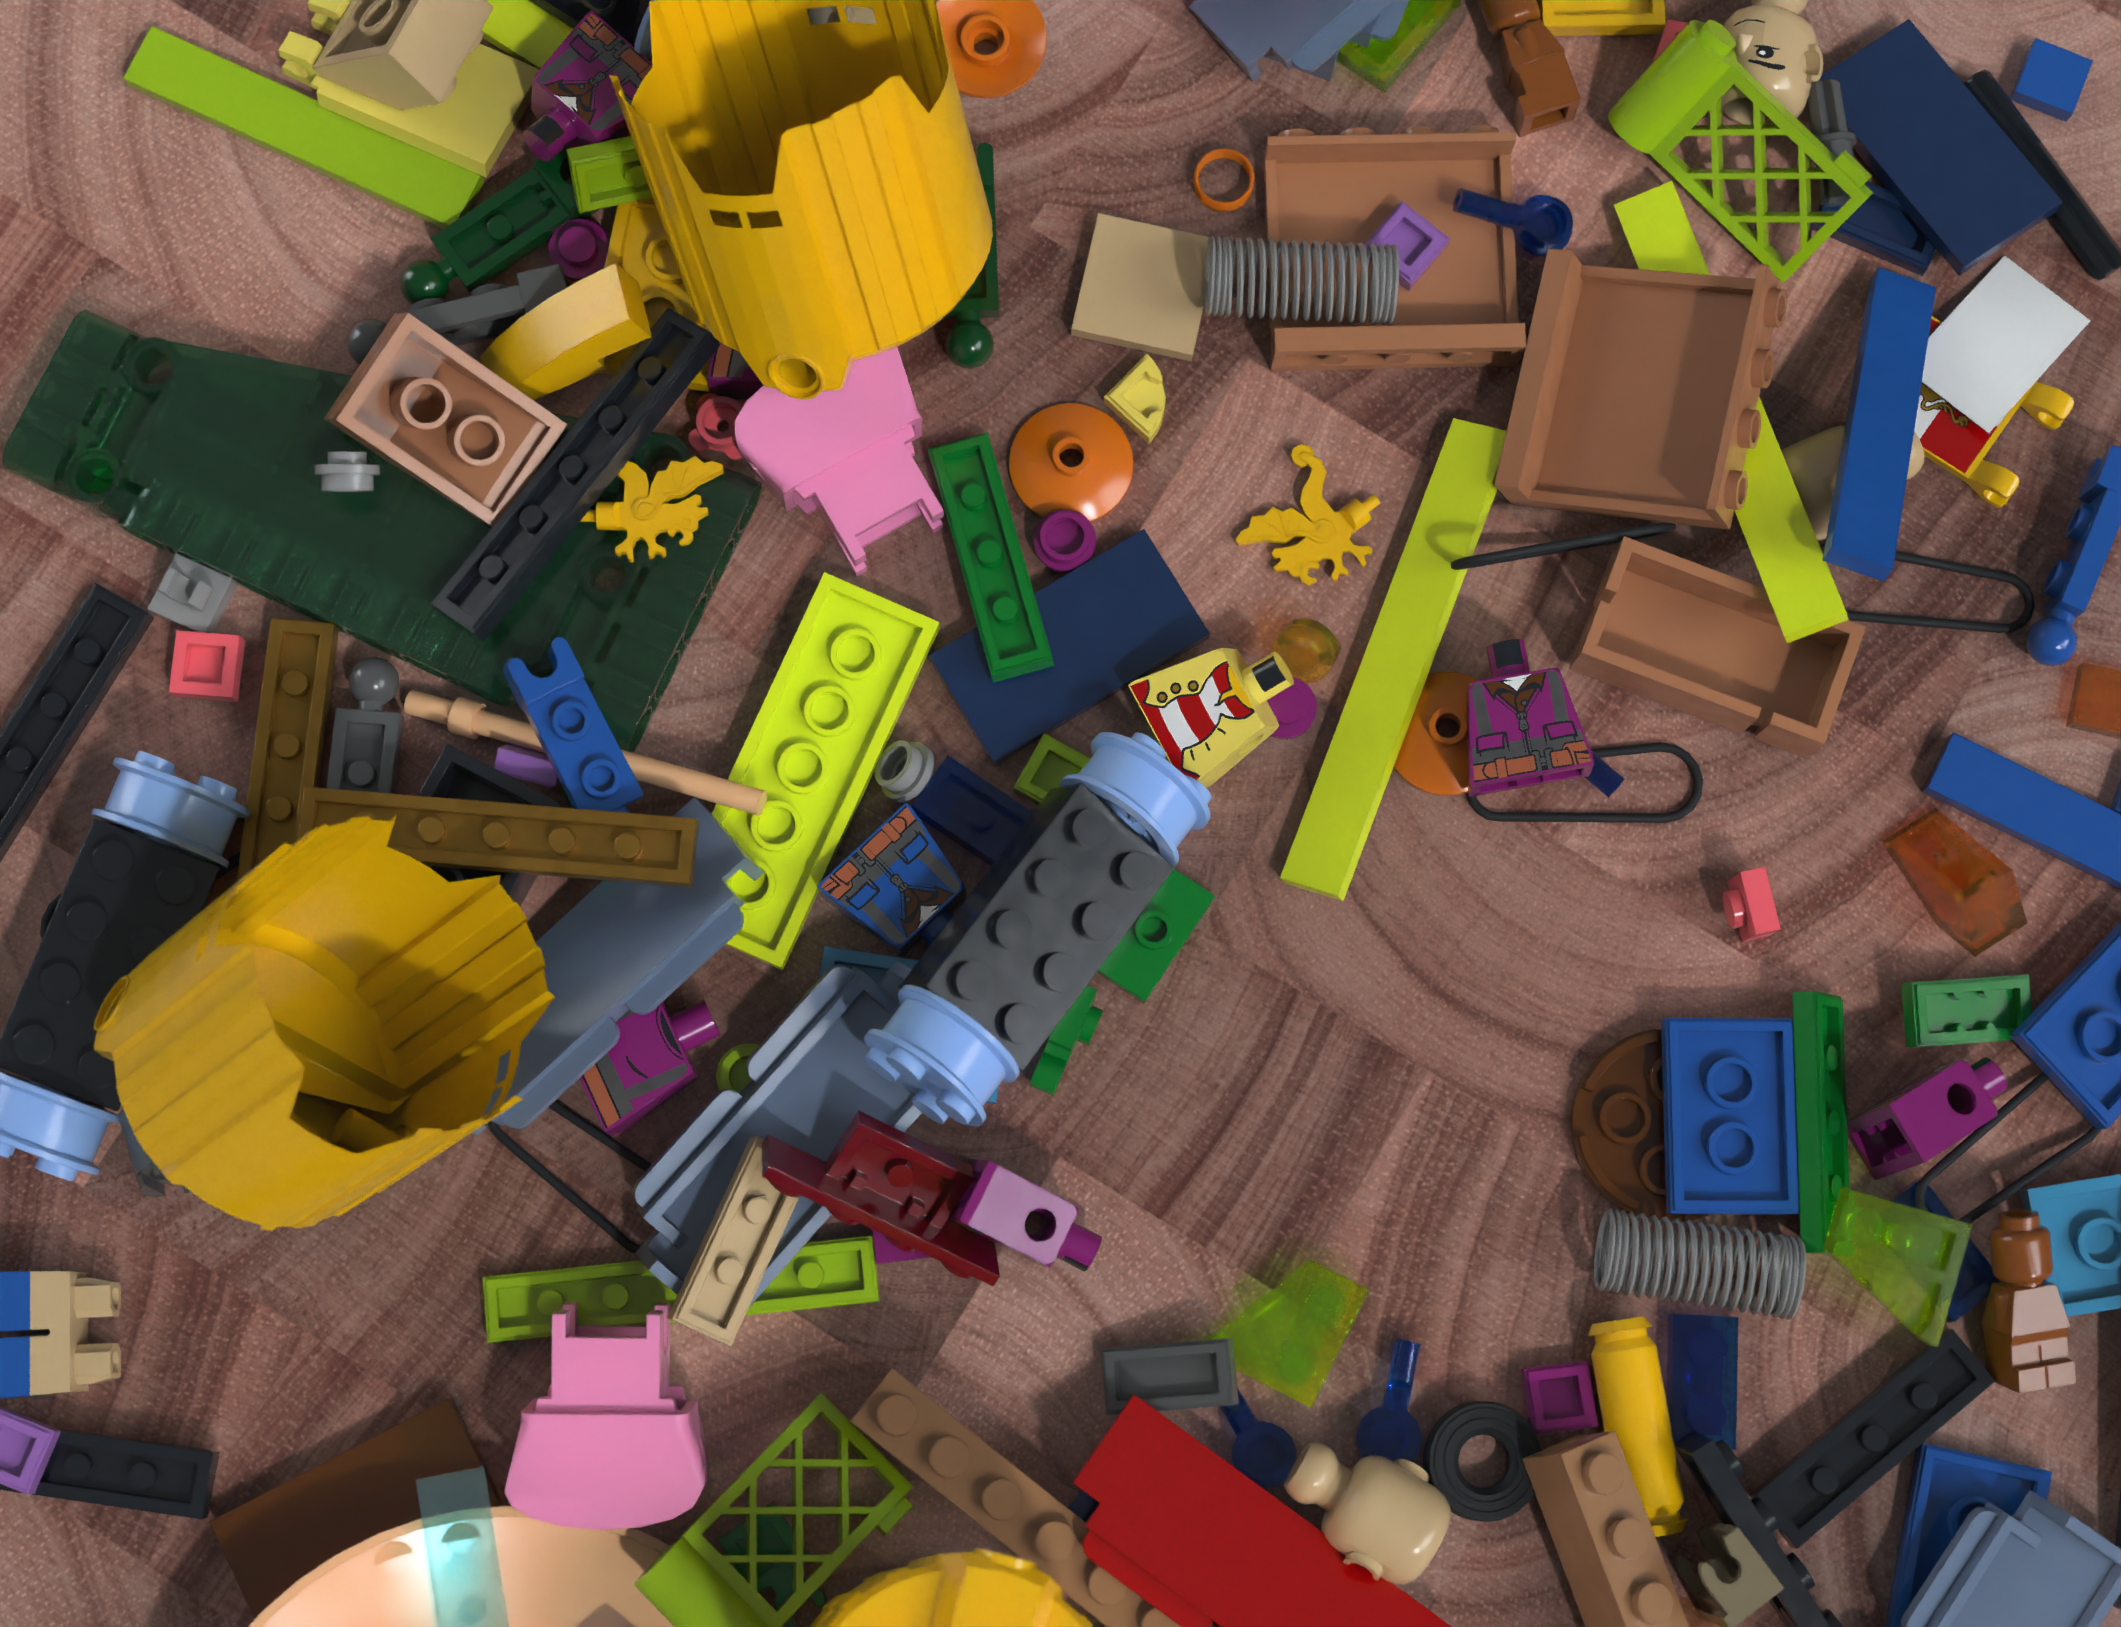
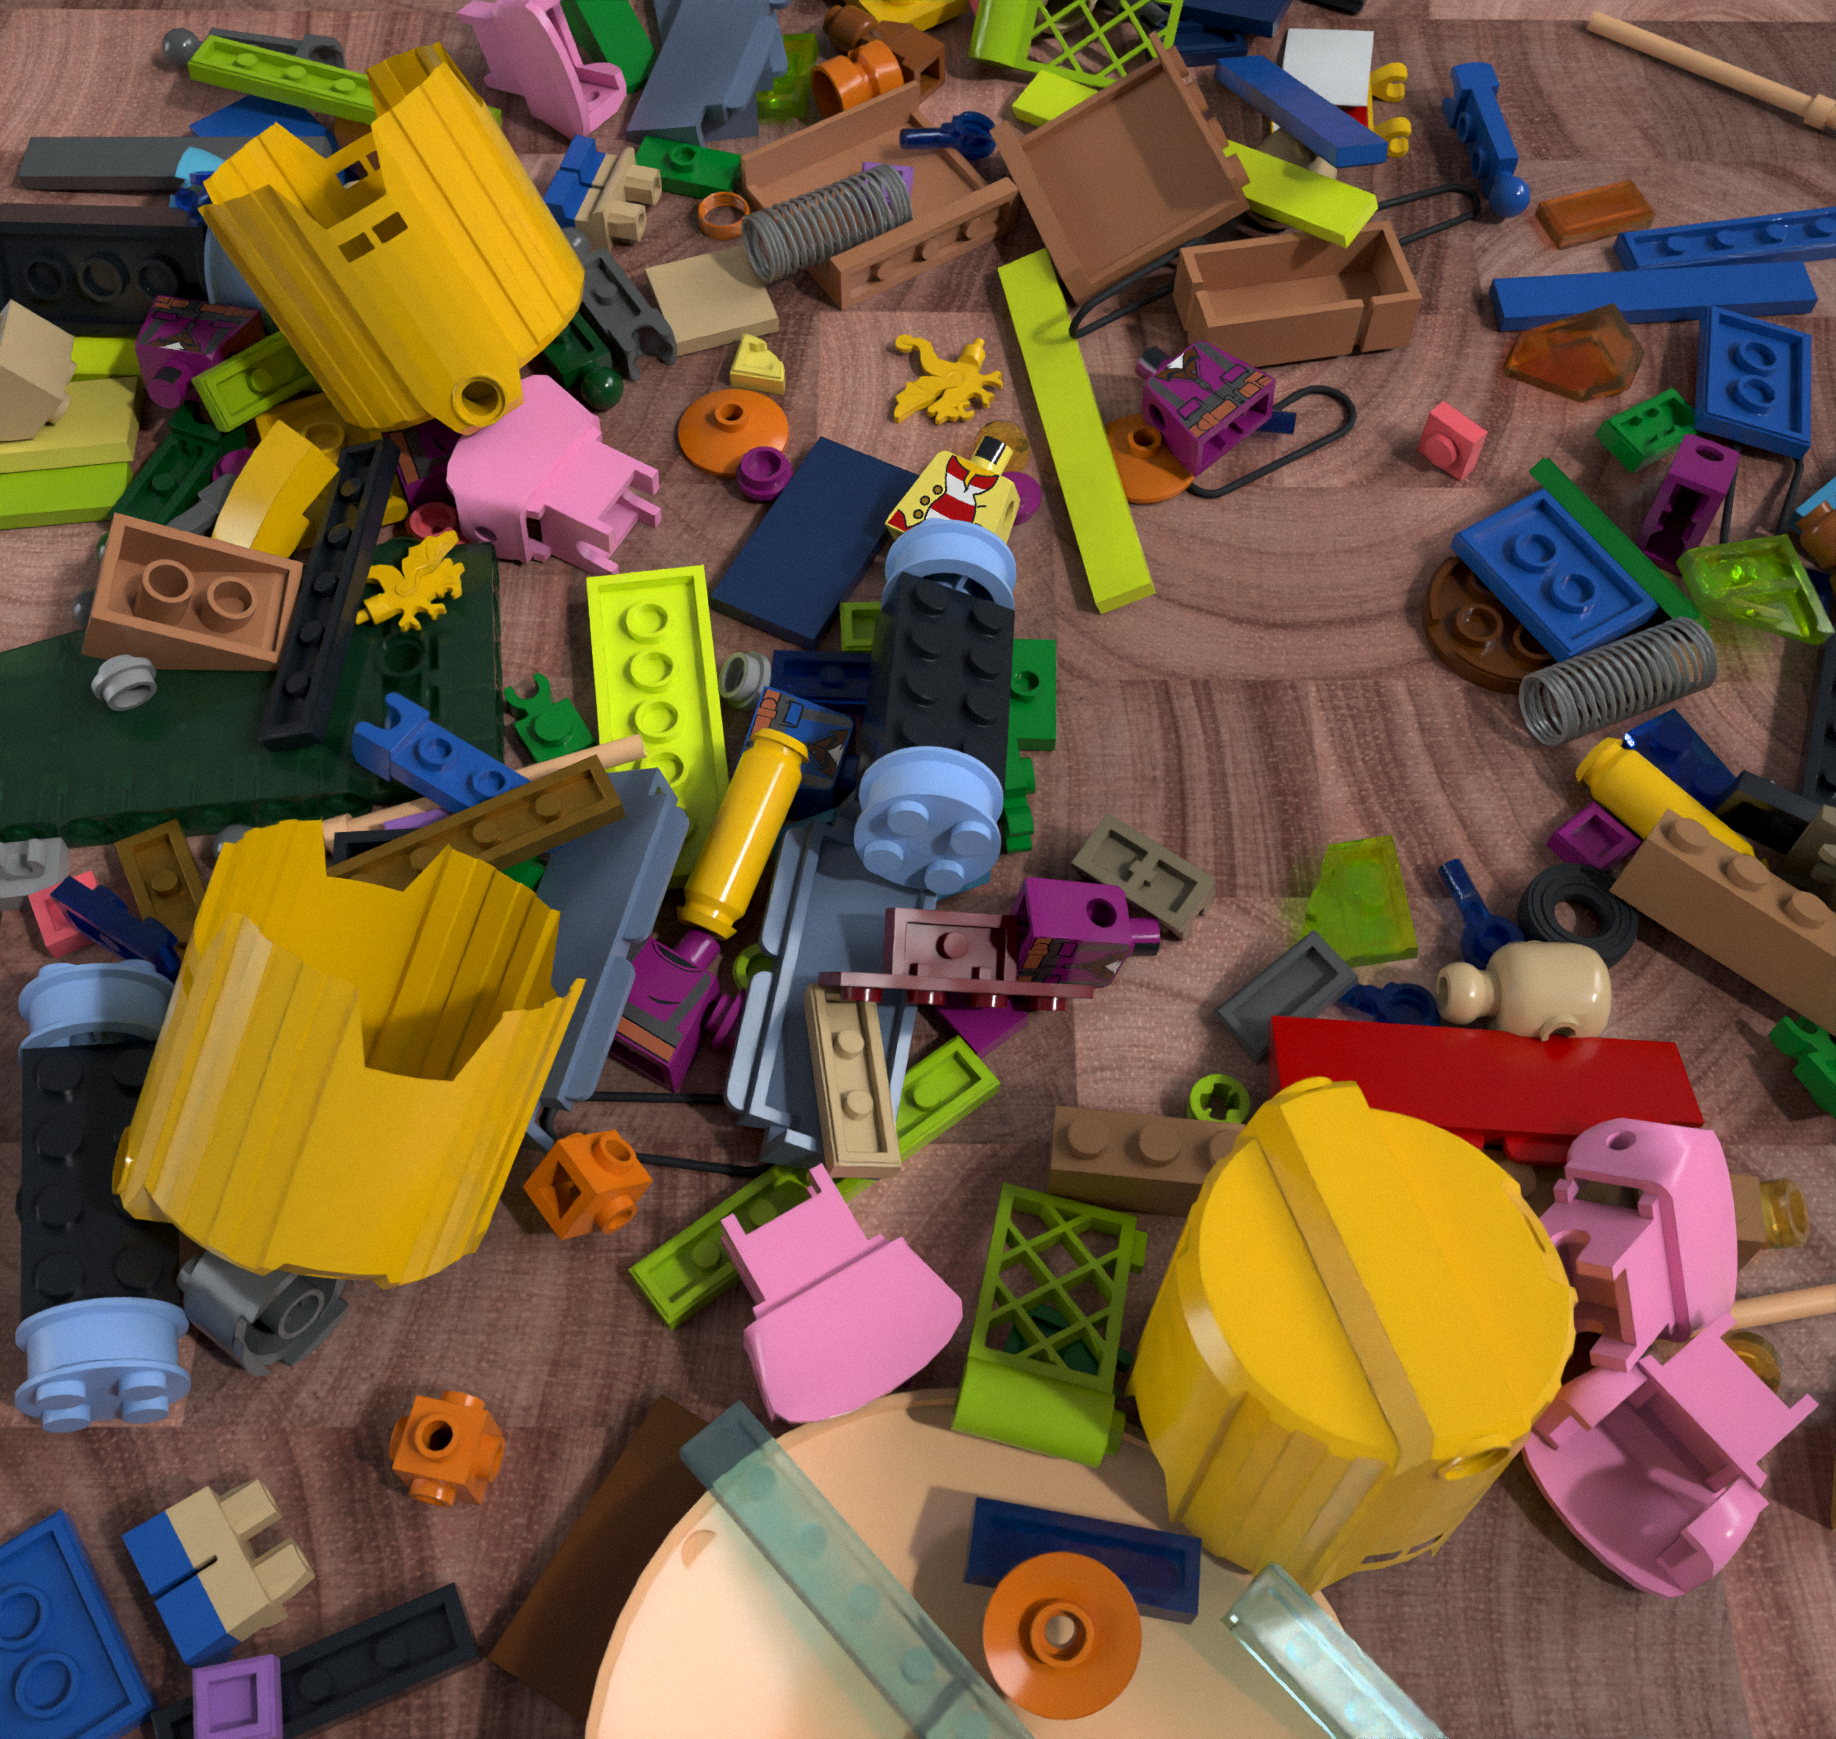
camera: 30 degrees left, 20 degrees down
green tile [928,432,1054,683] -> none
none -> clear blue plate [50,875,182,985]
none -> orange brick [389,1390,505,1508]
none -> green plate [504,672,597,764]
none -> orange brick [523,1129,653,1240]
none -> tan hips [543,134,662,252]
none -> dark grey plate [561,227,677,381]
none -> green plate [635,135,743,203]
none -> yellow axle [676,728,809,941]
none -> magenta plate [705,988,747,1050]
none -> orange wheel [810,39,904,120]
none -> dark tan hinge [1071,812,1216,941]
none -> lime bush [1185,1074,1251,1124]

